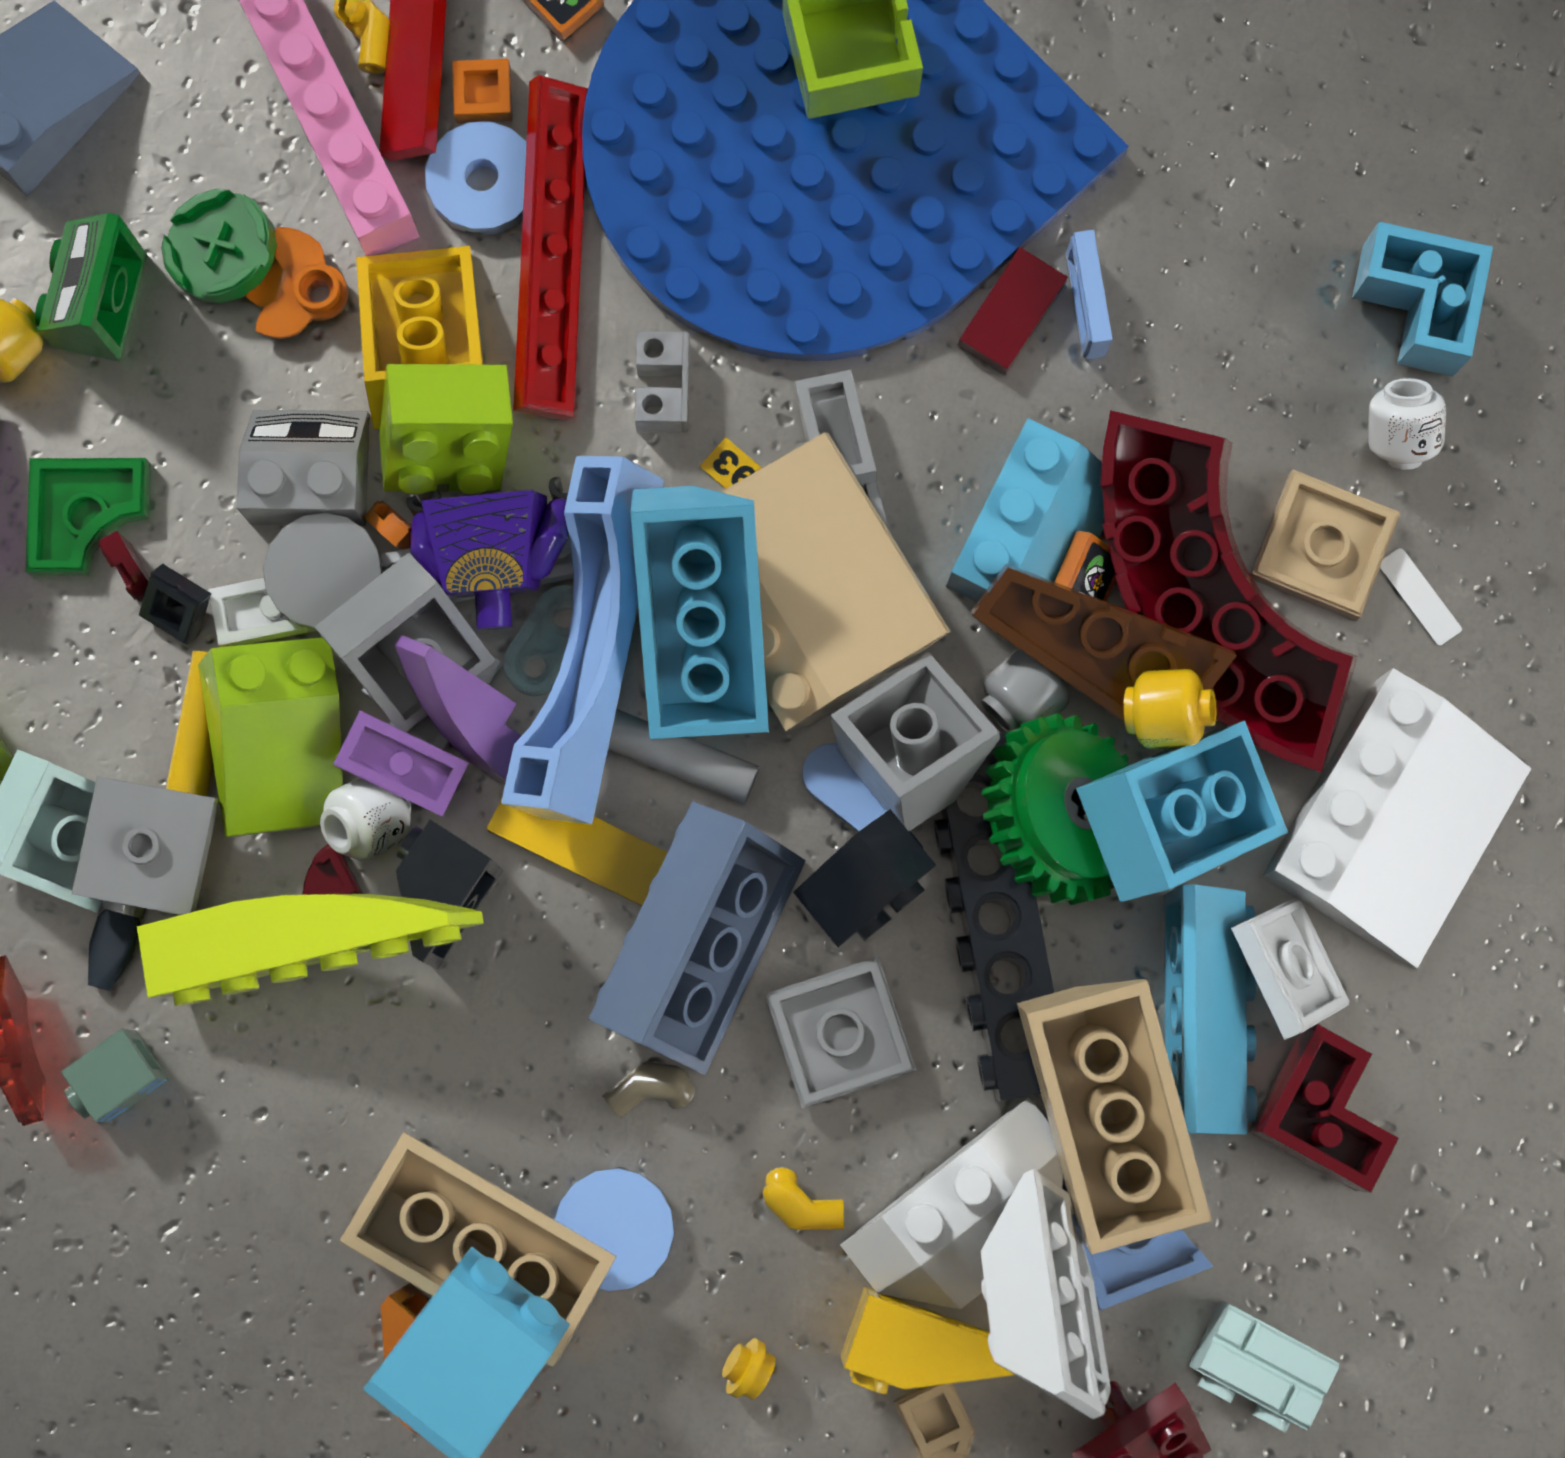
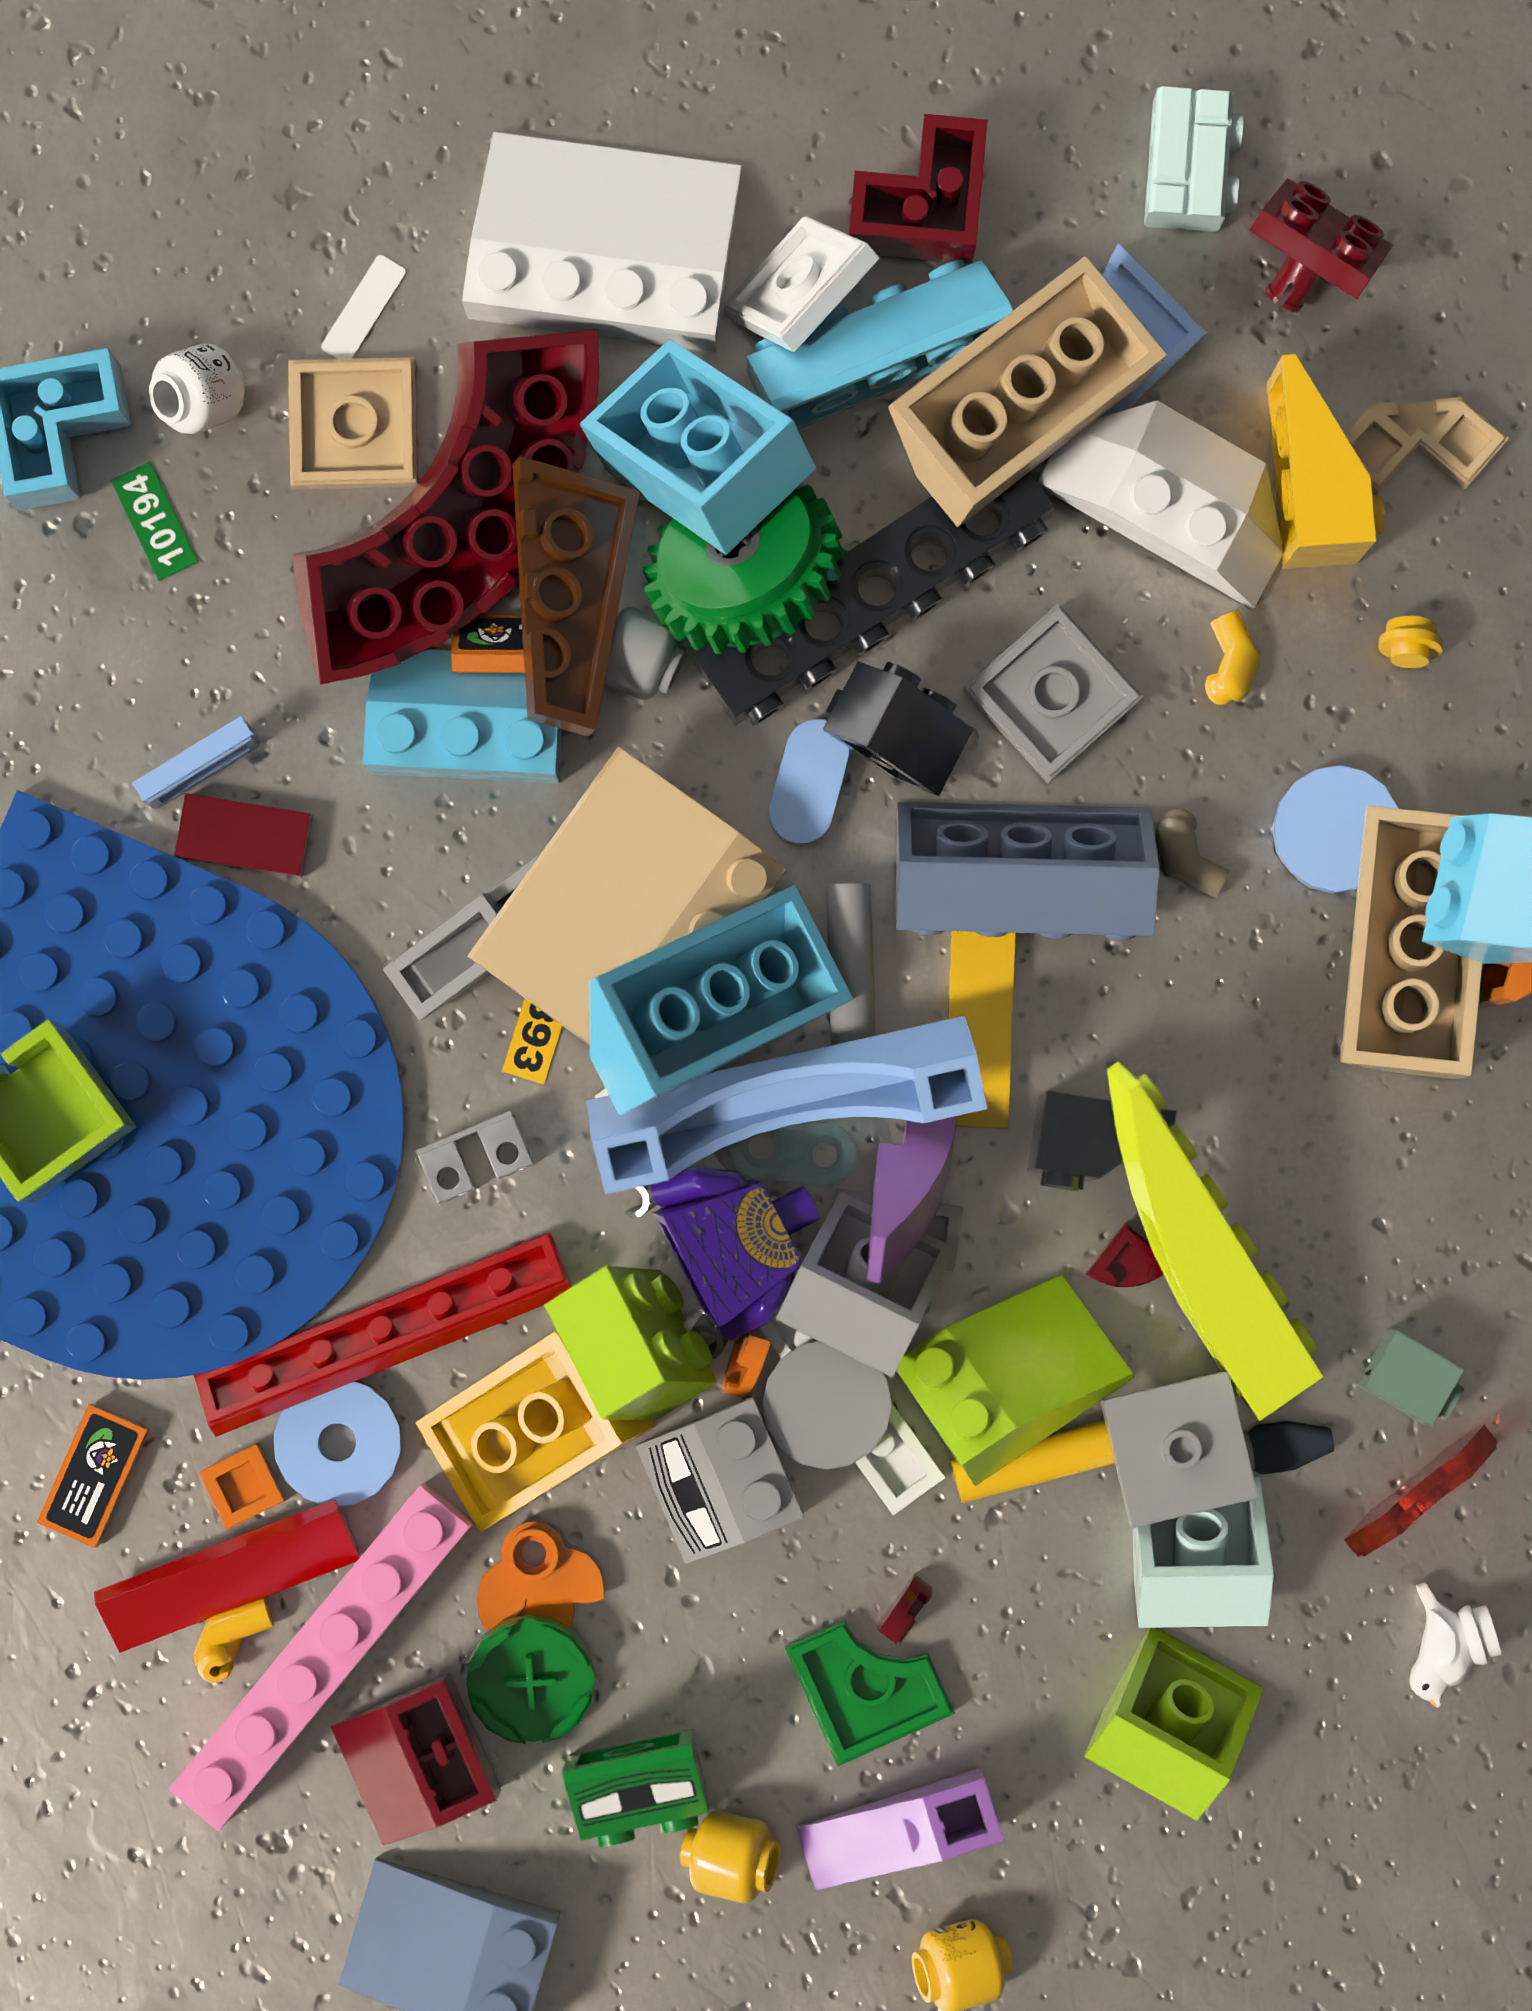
camera: 110 degrees left, 5 degrees up
black tile [139,563,212,645] -> none
white head [320,778,411,861] -> none
medium lavender tile [333,711,469,817] -> none
light grey slope [831,652,1000,831] -> none
white wedge [981,1168,1111,1419] -> none
yellow head [1124,669,1216,749] -> none
none -> green sticker [110,461,198,581]
none -> dark red slope [331,1672,502,1846]

